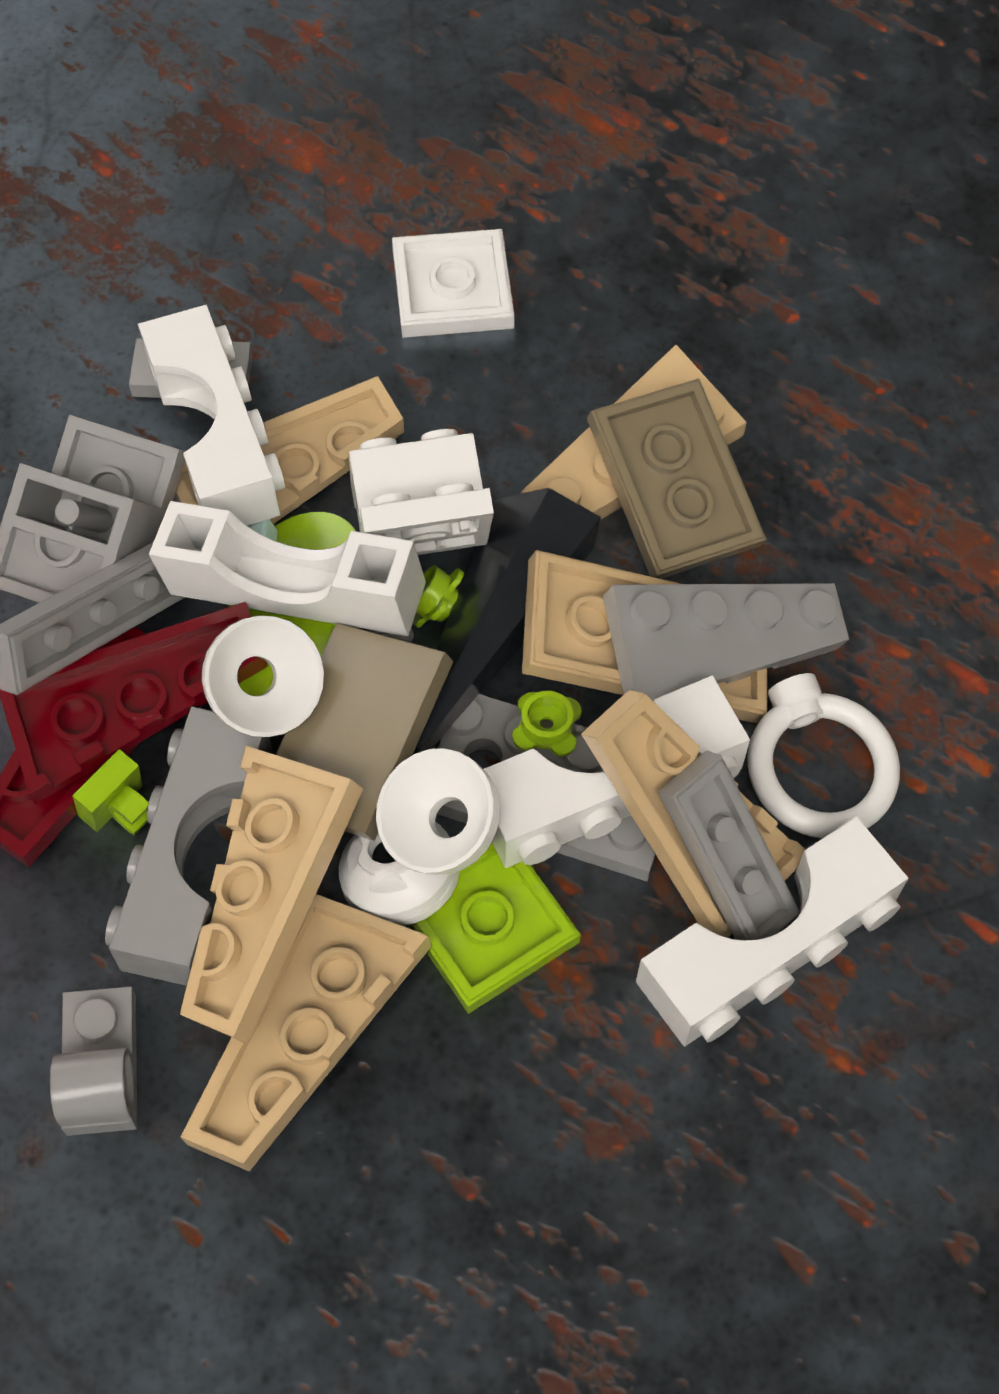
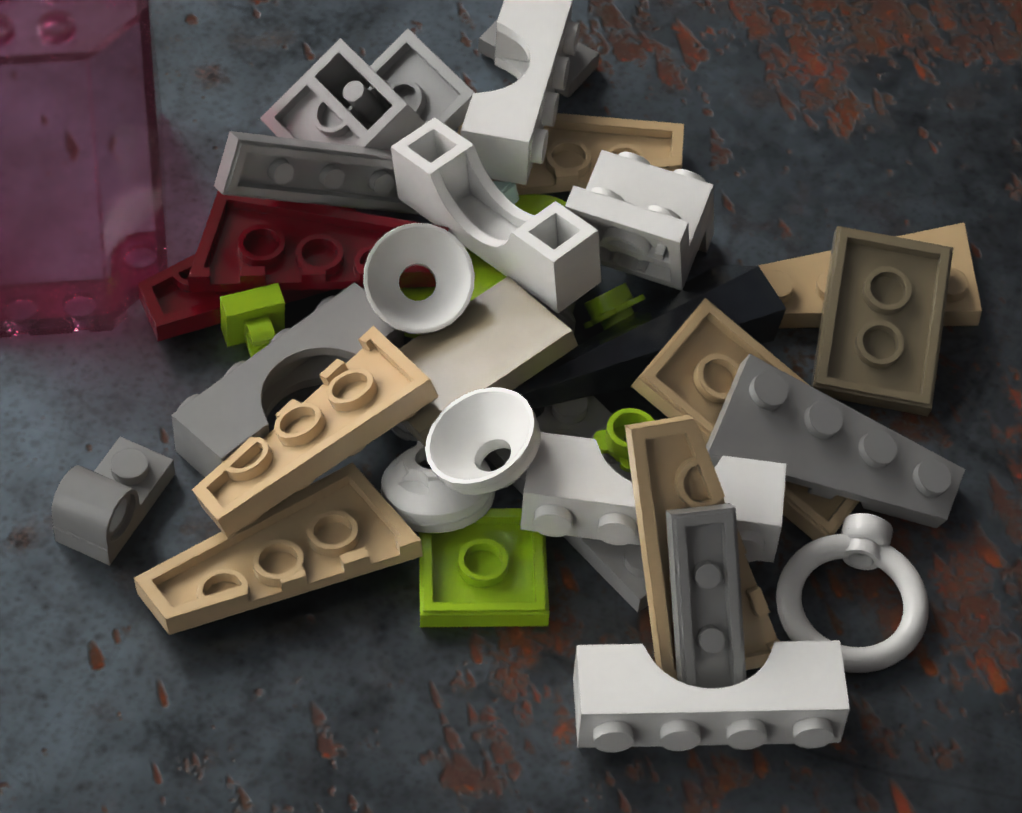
camera: 30 degrees right, 10 degrees down
white tile [392,229,514,338] -> none

